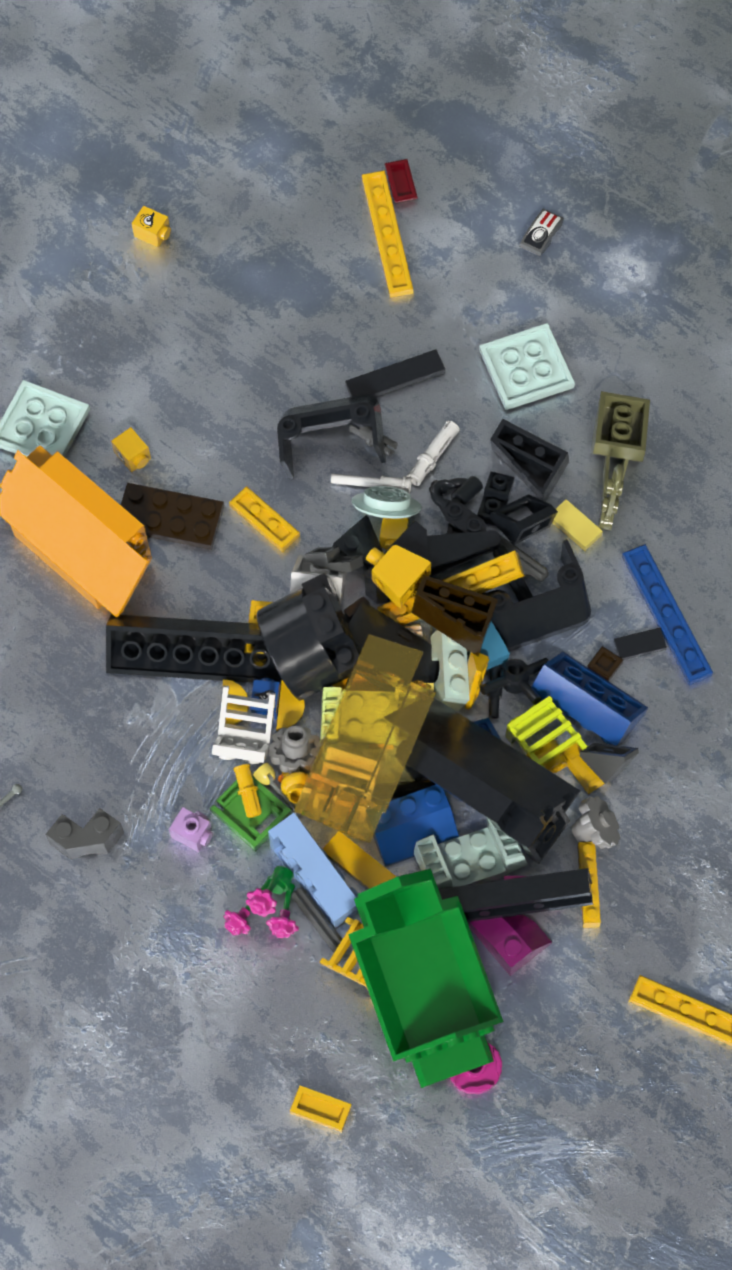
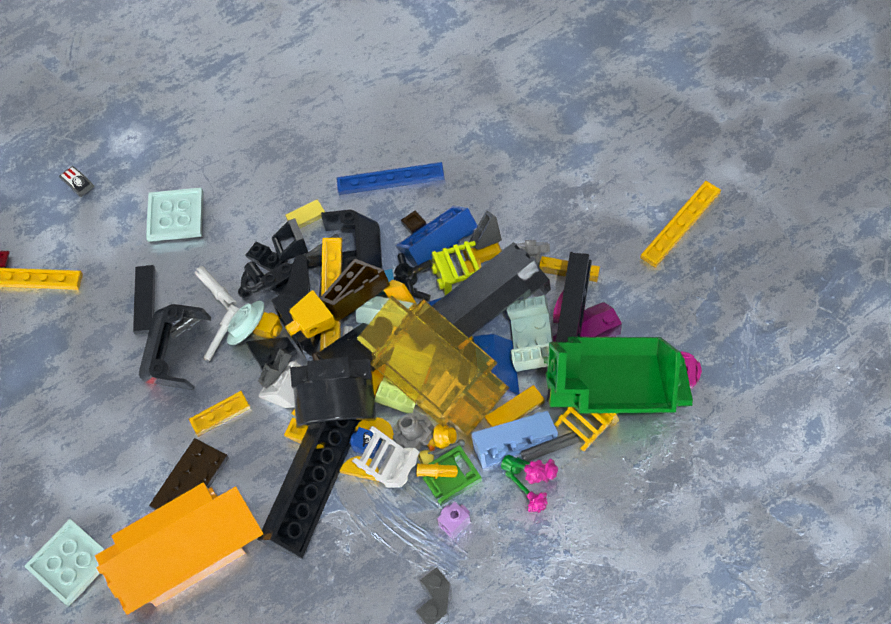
camera: 70 degrees left, 5 degrees down
yellow brick [111,427,151,473] -> none
yellow tile [290,1085,352,1132] -> none
black wedge [490,419,569,502] -> none
olive slope [590,391,650,531] -> none
black piece [614,628,667,660] -> none

